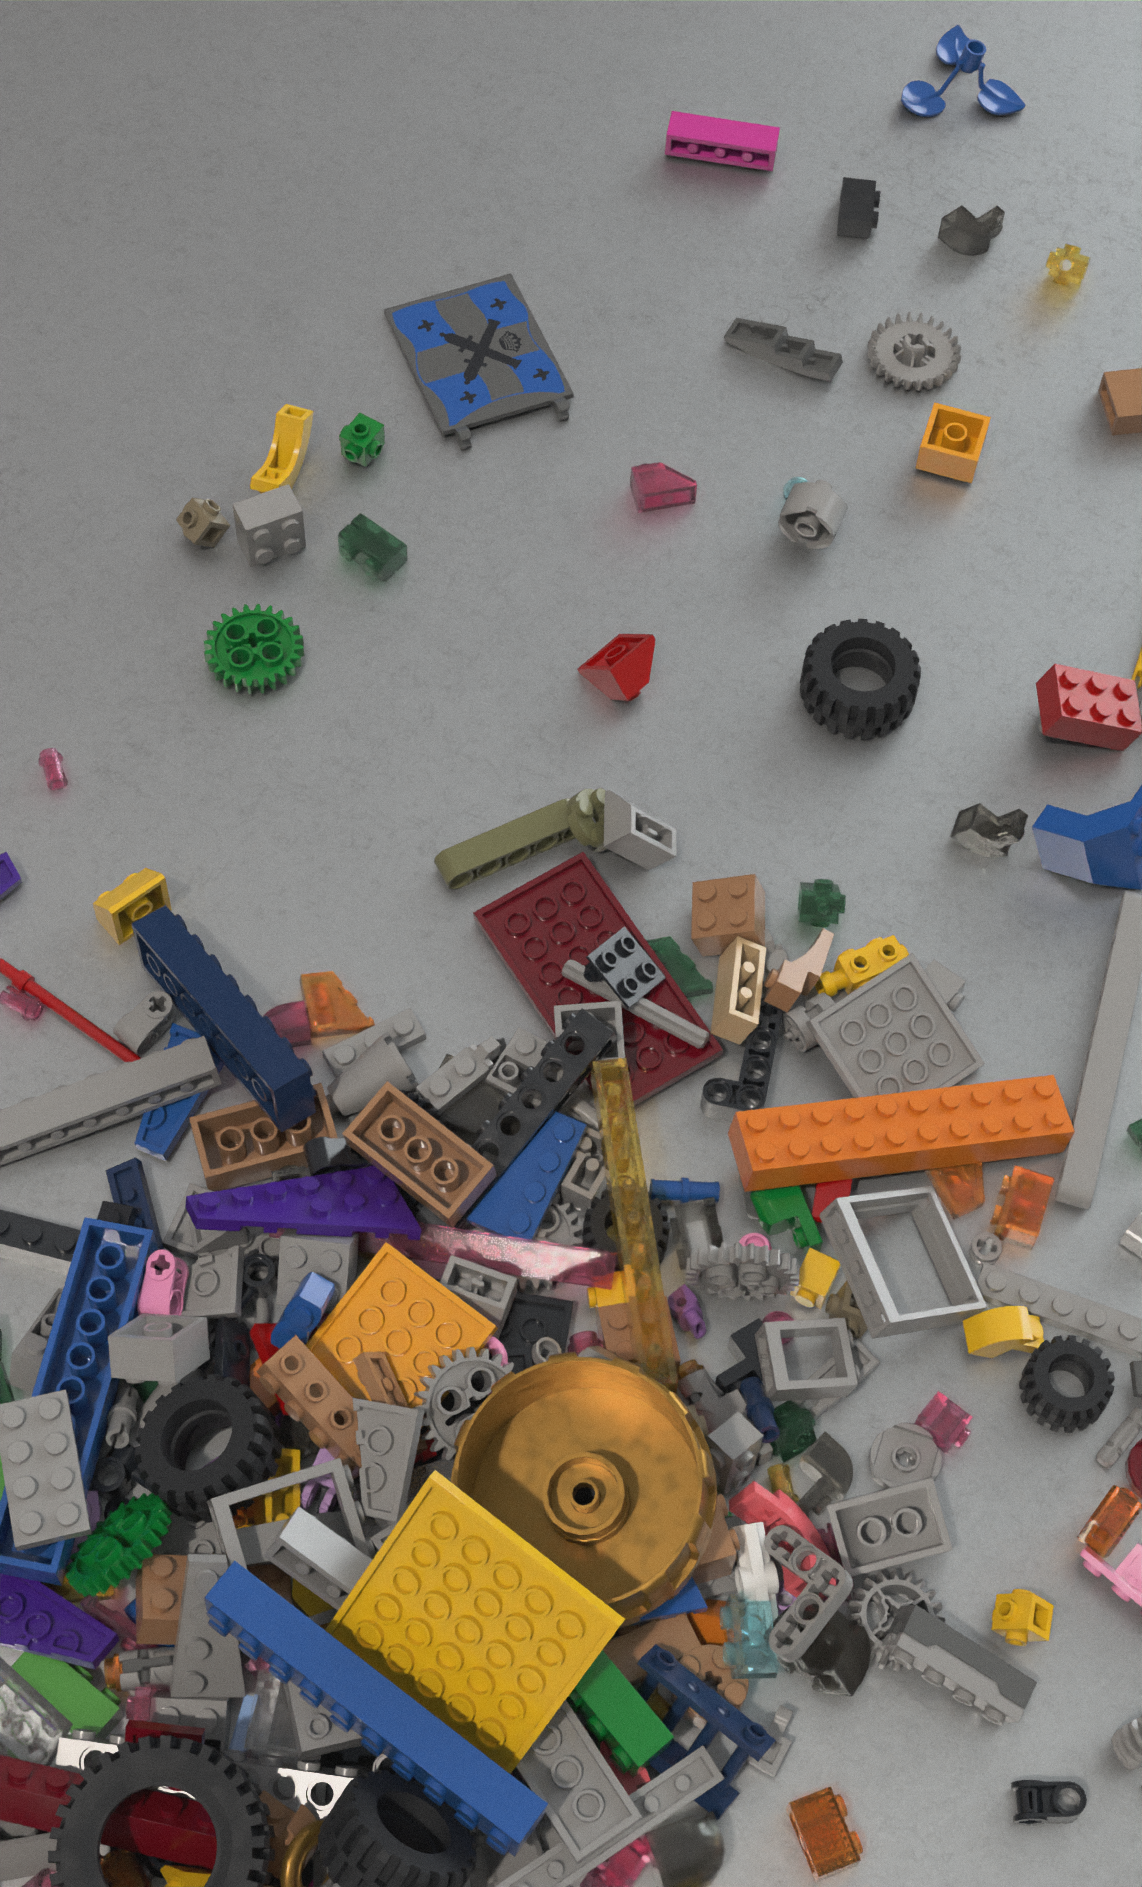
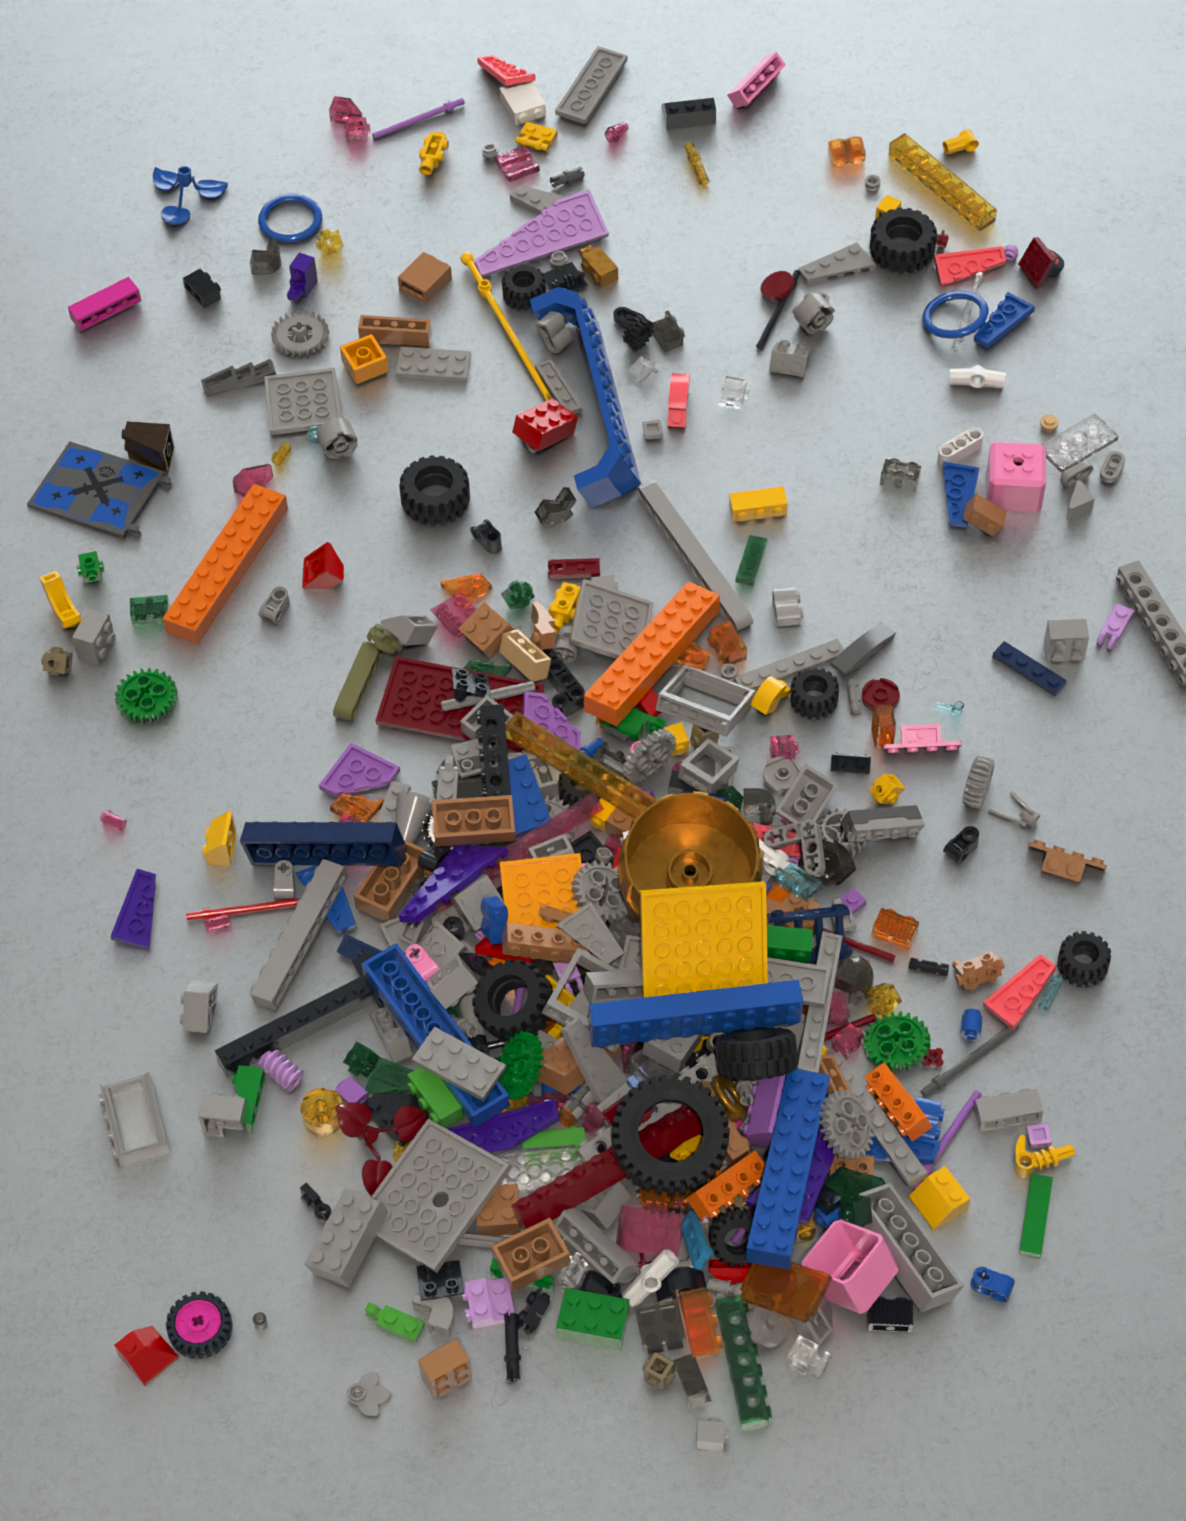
camera: 40 degrees left, 5 degrees down
none -> dark brown slope [122,421,175,475]
none -> orange brick [162,484,288,644]
none -> blue wedge [258,194,323,243]
none -> light grey piece [259,586,290,624]
none -> light grey plate [264,368,341,435]
none -> clear yellow pin [271,442,292,465]
none -> dark purple hinge [287,252,318,302]
none -> medium lavender plate [319,743,400,797]
none -> medium nougat brick [358,315,432,347]
none -> light grey plate [396,347,471,383]
none -> clear pink hinge [430,592,477,637]
none -> clear orange wing [440,573,492,608]
none -> black piece [470,519,502,554]
none -> medium lavender plate [522,691,581,753]
none -> dark red plate [548,558,600,581]
none -> dark red bar [823,928,896,963]
none -> black hinge [830,752,871,774]
none -> medium lavender plate [840,887,867,914]

